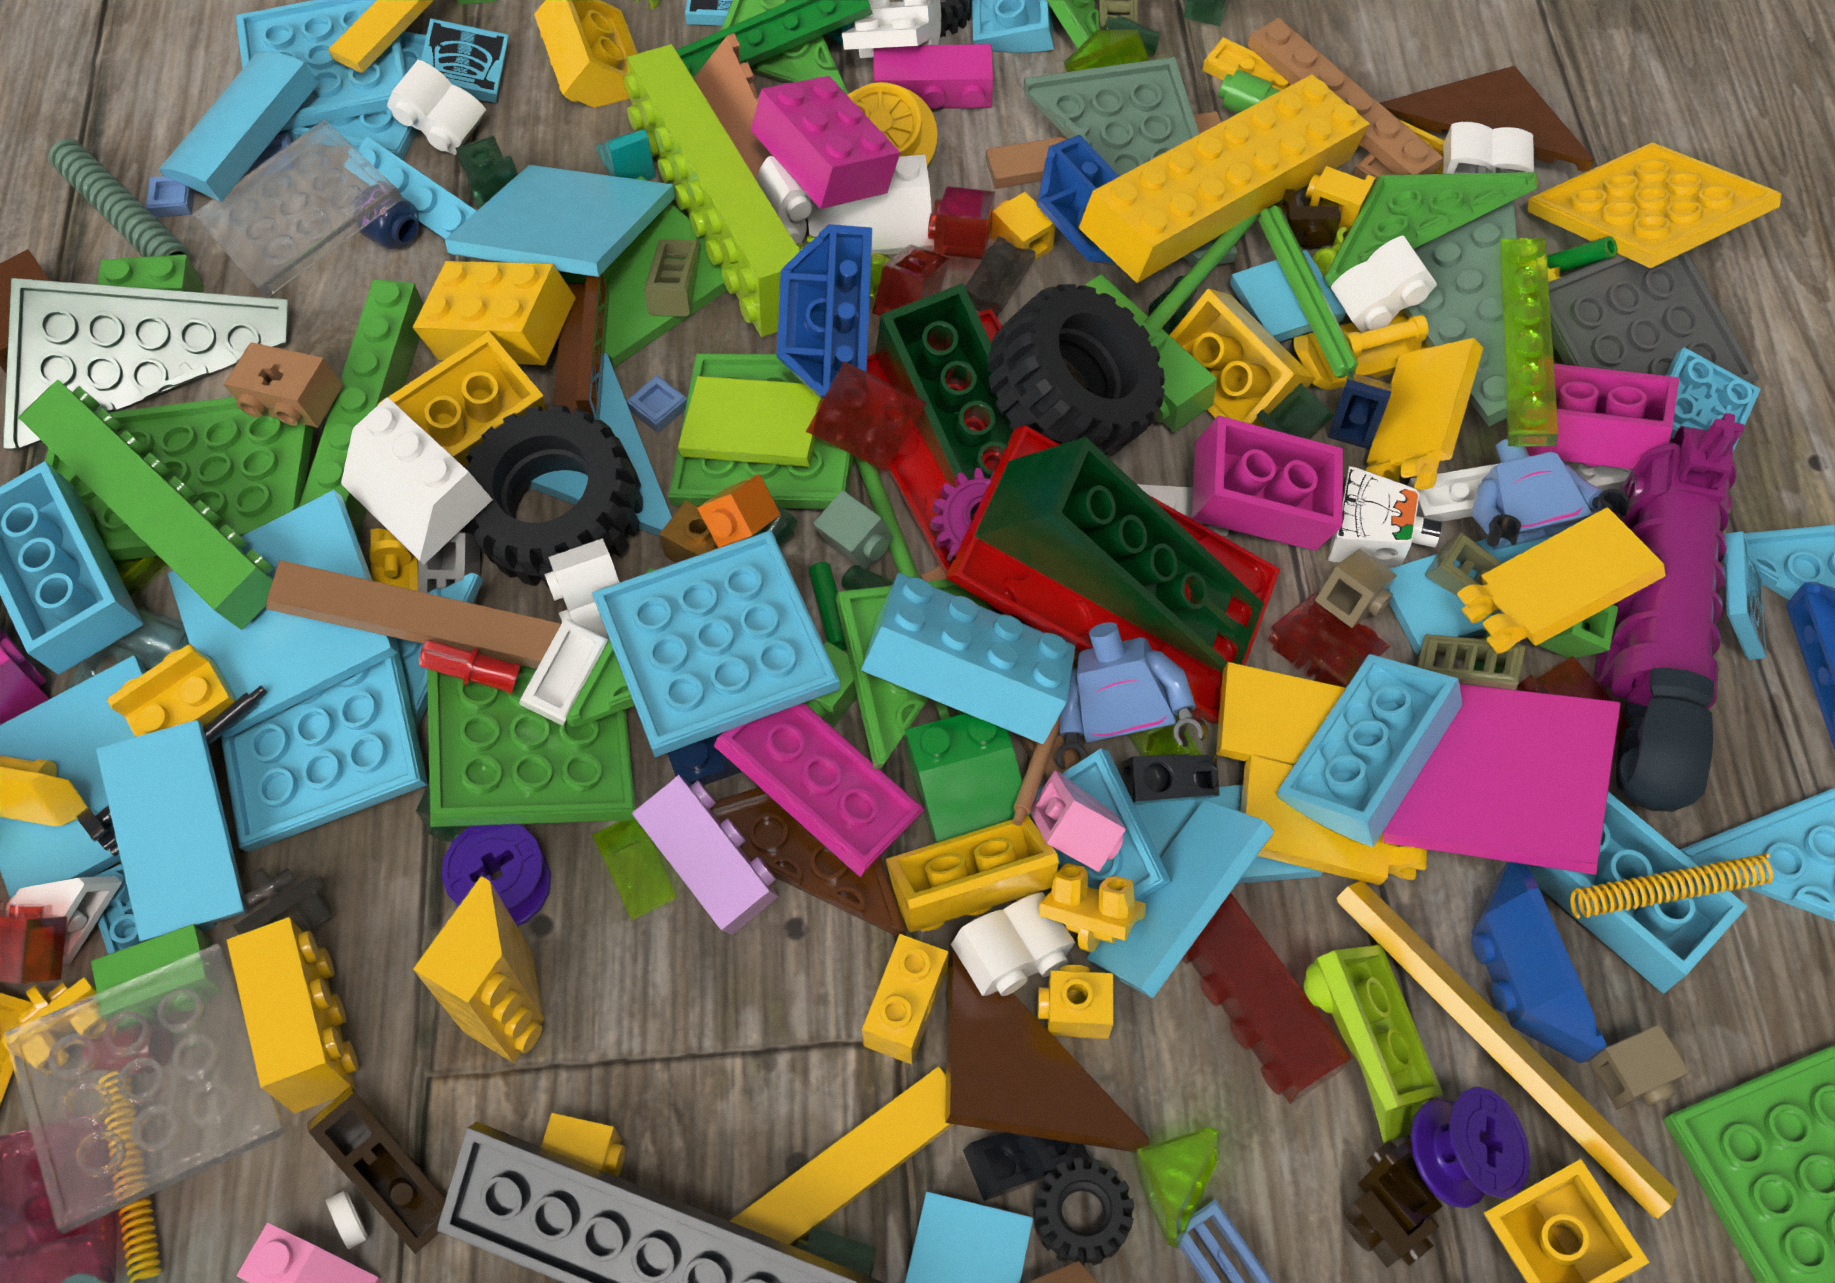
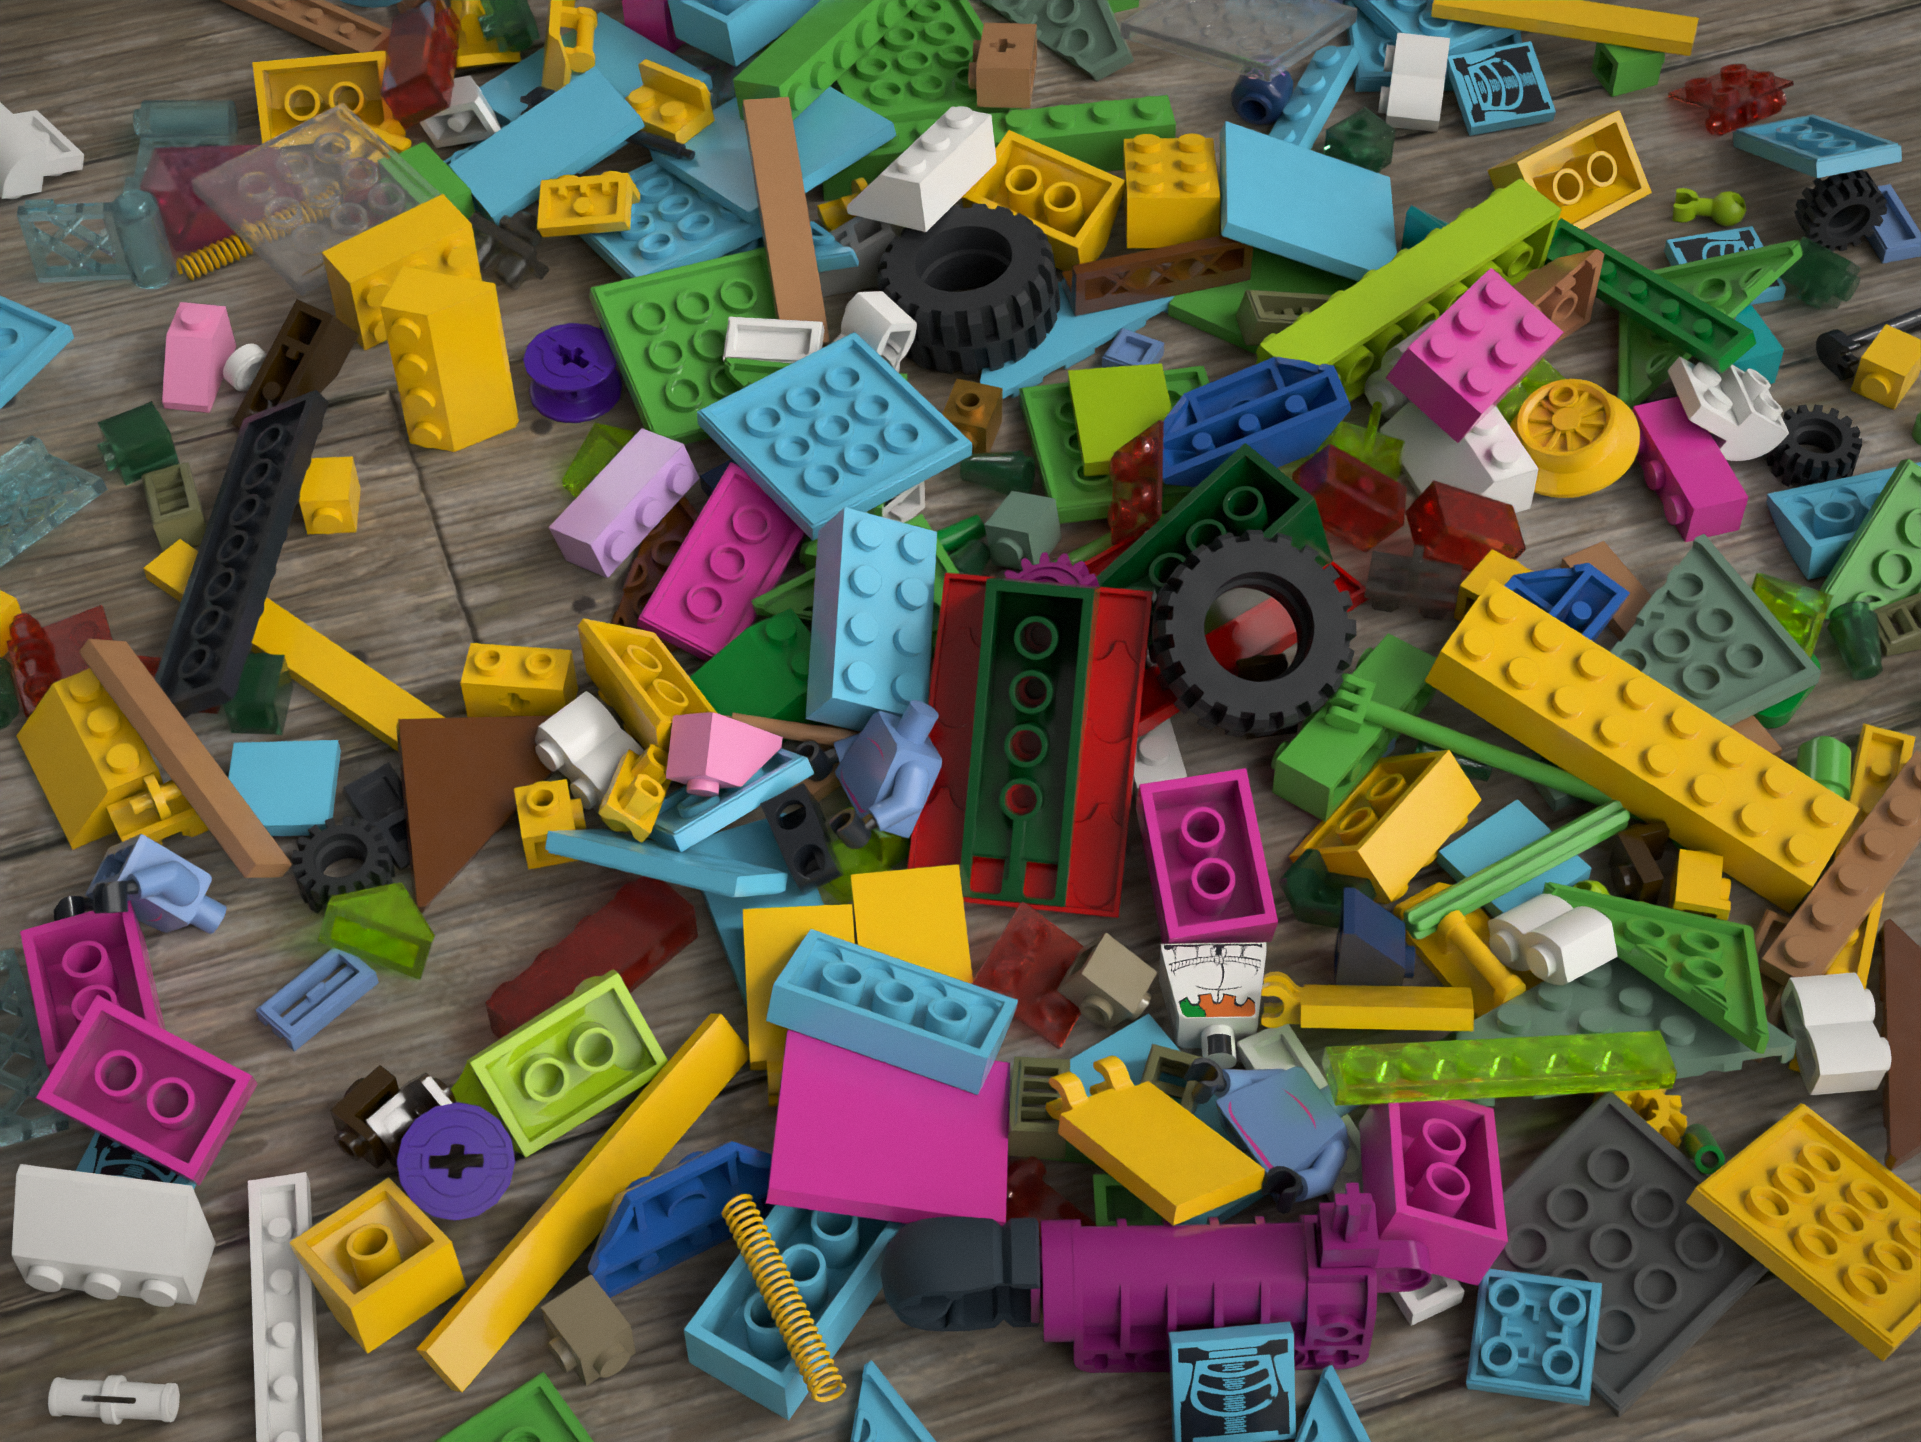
camera: 75 degrees right, 10 degrees down
red axle [419,640,521,694] -> none
orange brick [697,474,781,548] -> none
none -> yellow bracket [537,171,640,237]

